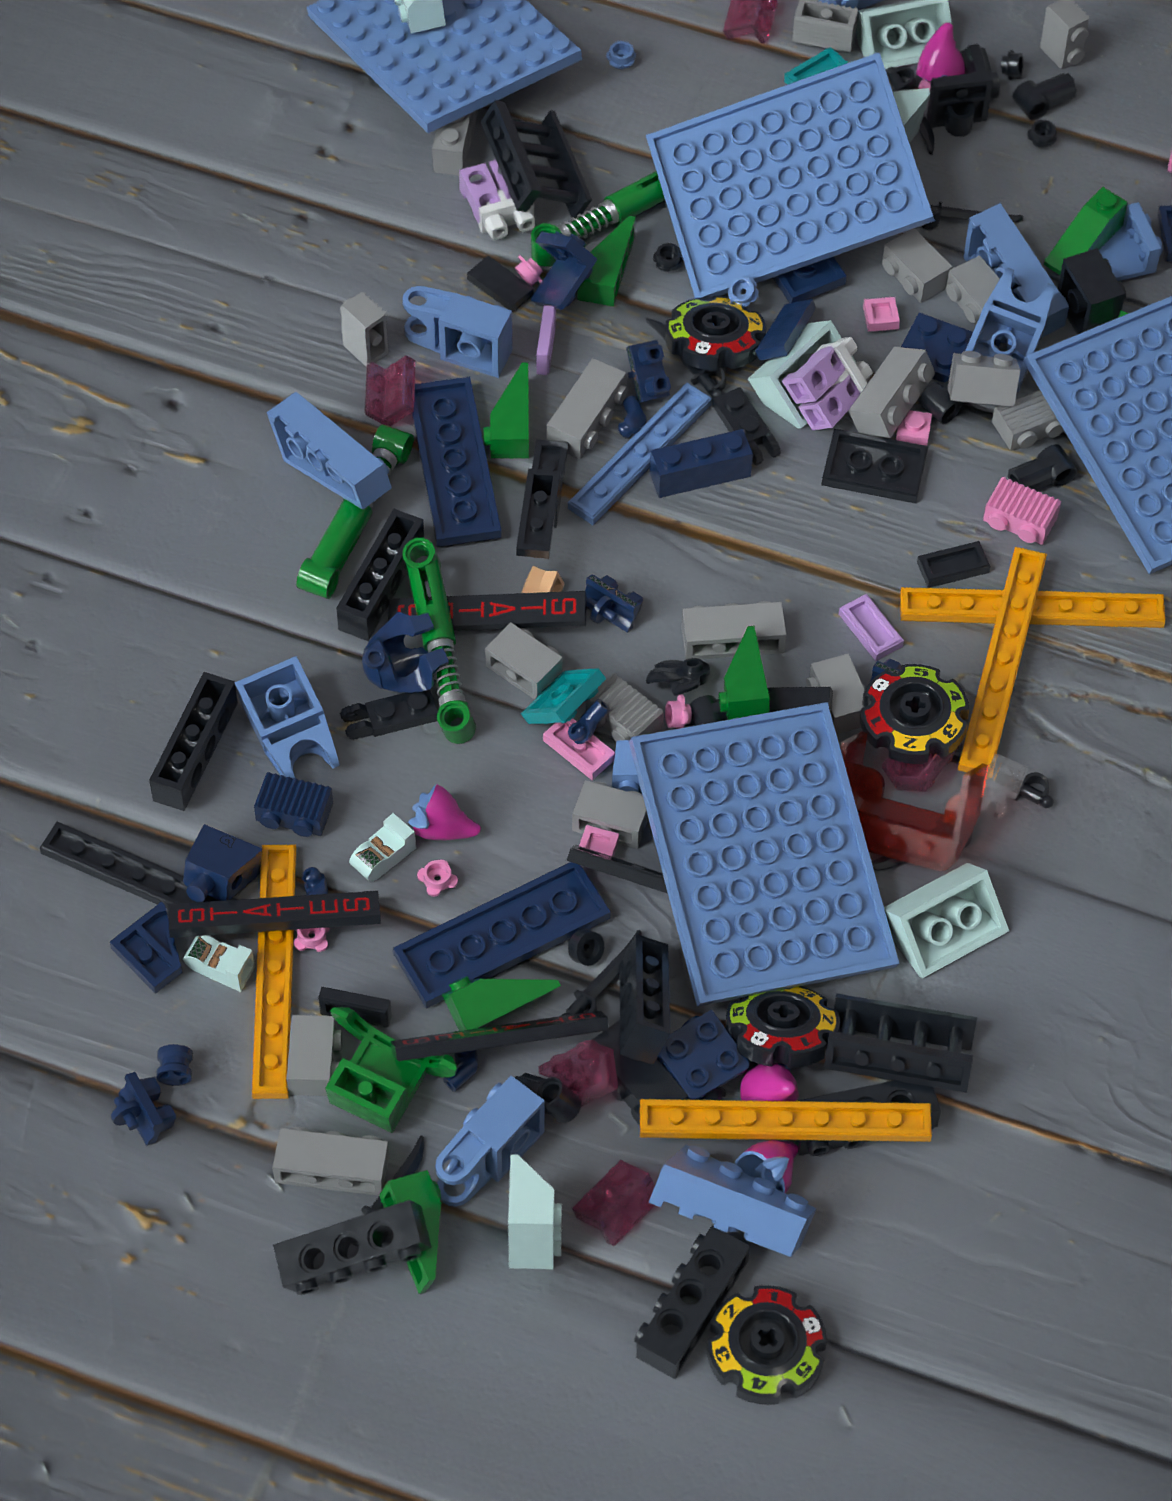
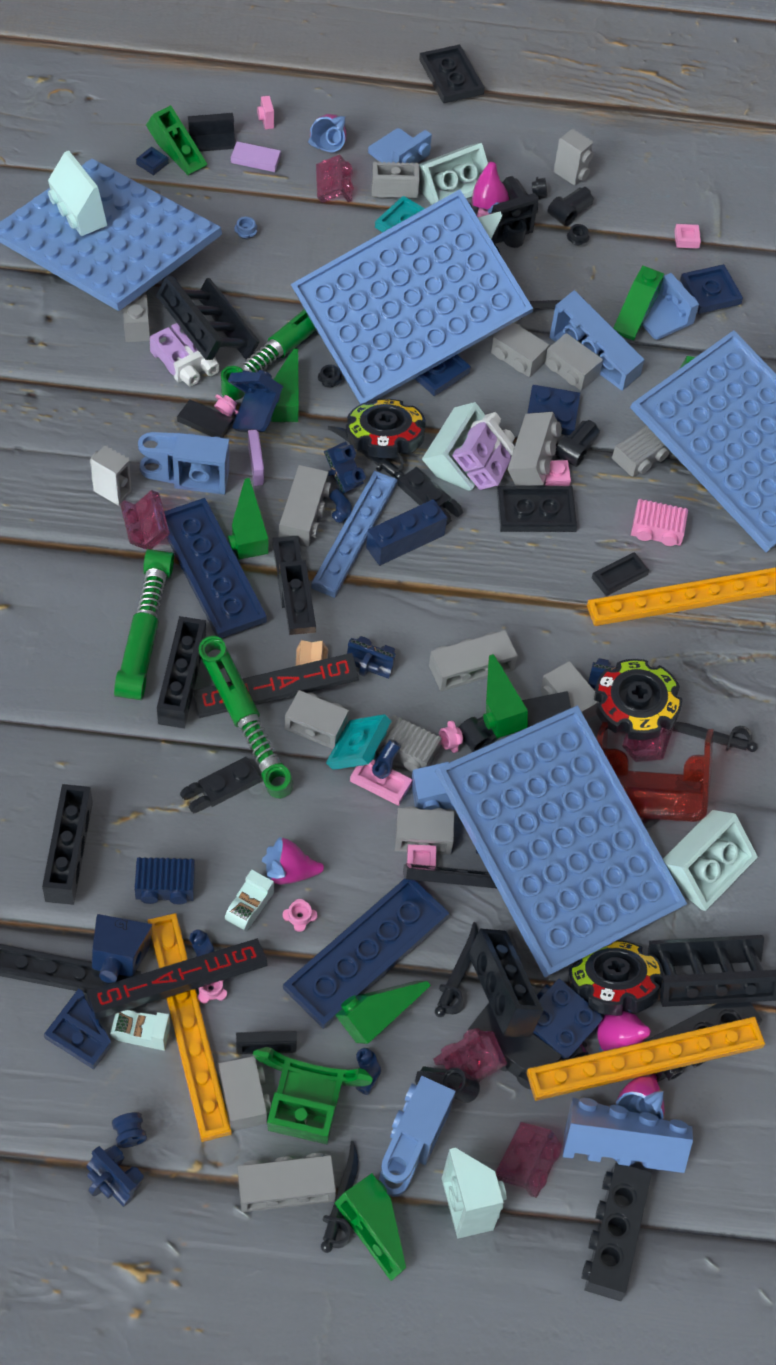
camera: 20 degrees left, 0 degrees up
medium blue brick [235,656,340,779] -> none
medium blue wedge [266,392,392,510] -> none
black brick [273,1200,432,1295] -> none
dark blue piece [362,612,449,693] -> none
black tile [391,1010,609,1061] -> none
black tile [568,929,605,966] -> none
black plate [646,658,710,696] -> none
black piece [707,1285,827,1405] -> none
medium blue plate [728,277,759,307] -> none
dark blue tile [755,299,816,360] -> none
lavender tile [839,594,904,661] -> none
bright pink plate [863,297,900,332] -> none
light grey brick [948,351,1020,406] -> none
light orange tile [958,547,1047,778] -> none
medium blue brick [966,268,1055,392] -> none
clear plate [978,754,1029,818] -> none
black piece [1008,444,1077,490] -> none
black brick [1058,248,1126,335] -> none

